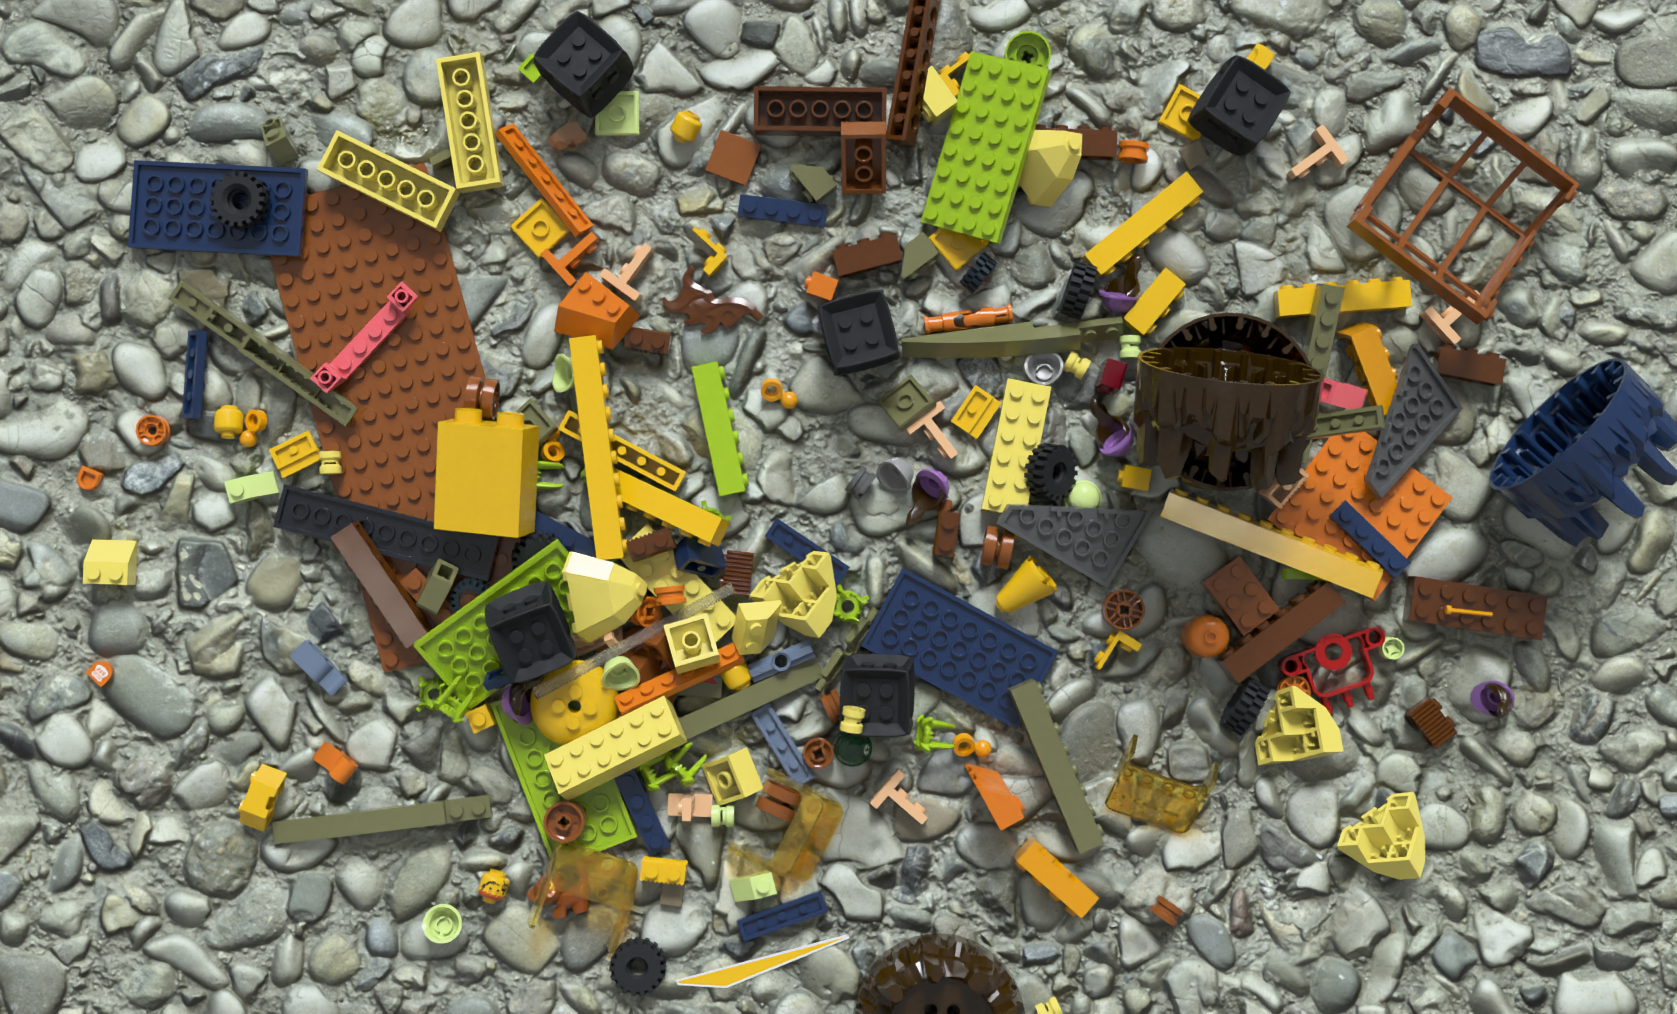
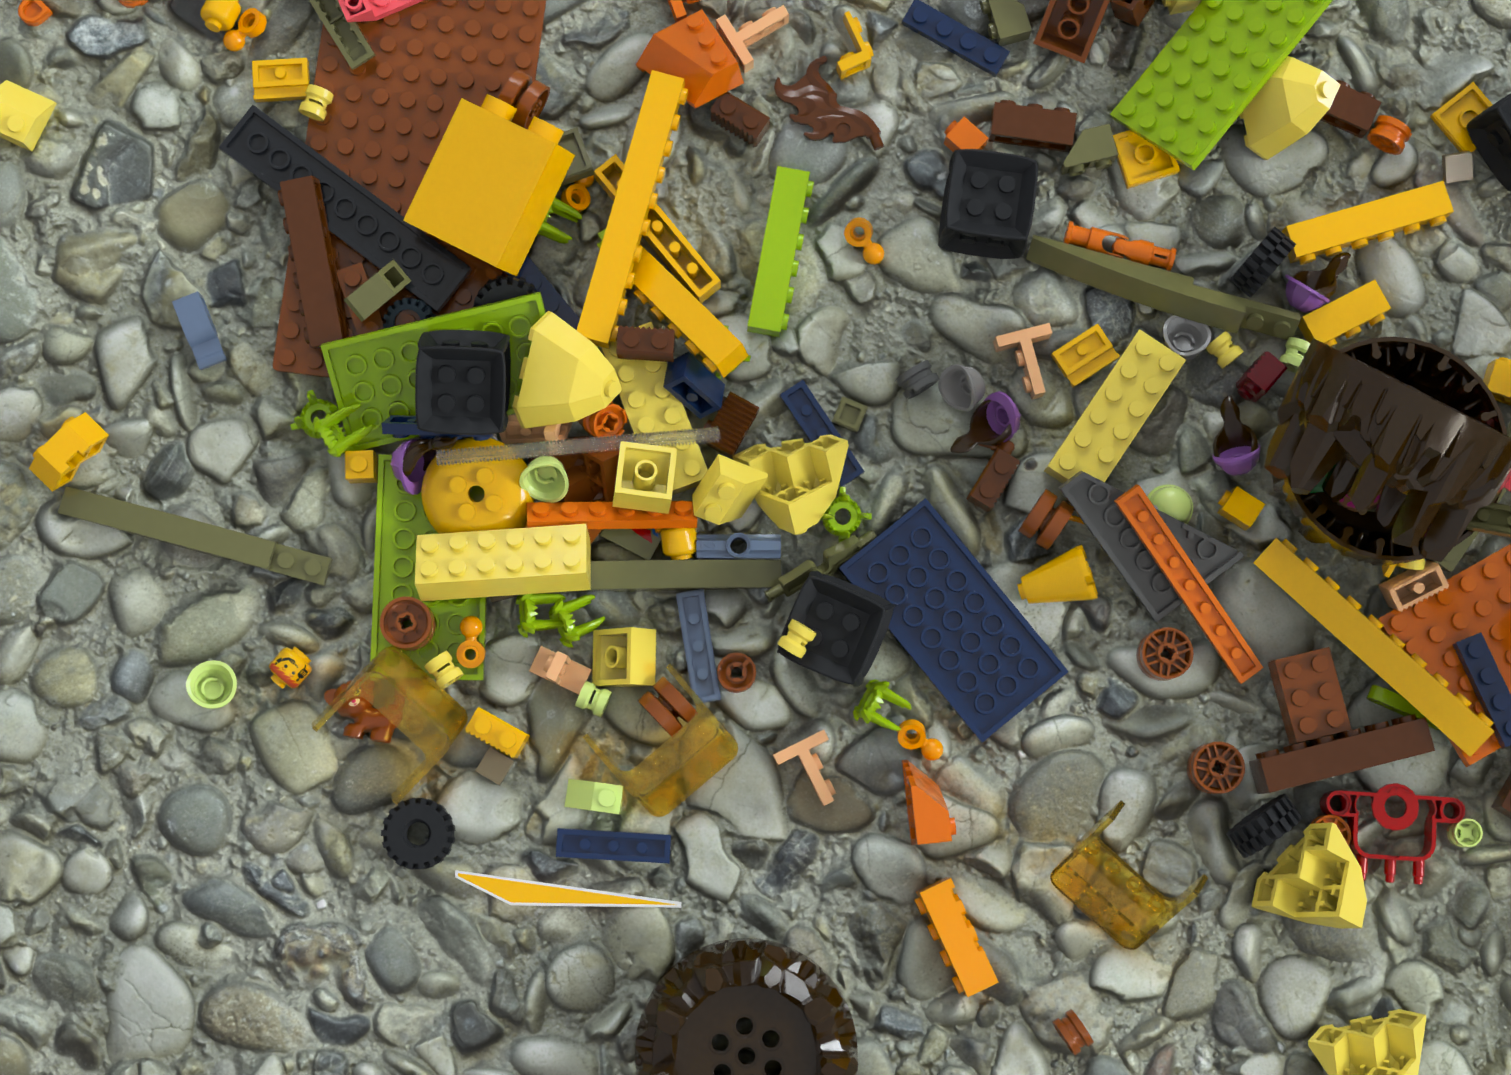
camera: 15 degrees right, 5 degrees down
yellowish green slope [224,471,280,504] -> none
orange panel [312,742,359,785] -> none
yellowish green helmet [552,354,575,392] -> none
dark blue plate [614,768,671,856] -> none
orange wheel [654,585,687,606] -> none
dark orange wheel [820,689,840,724] -> none
clear green helmet [833,732,872,767] -> none
olive tile [877,375,937,432] -> none
black wheel [959,252,998,294] -> none
olive brick [1007,678,1105,854] -> none
black tyre [1024,443,1078,500] -> none
yellow bracket [1094,630,1142,670] -> none
orange cylinder [1181,614,1229,658] -> none
reddish brown brick [1405,697,1458,749] -> none
none -> light yellow wheel [424,651,464,690]
none -> light orange plate [456,616,486,668]
none -> olive tile [832,396,868,433]
none -> orange plate [1114,484,1264,684]
none -> dark orange wheel [1187,742,1245,794]

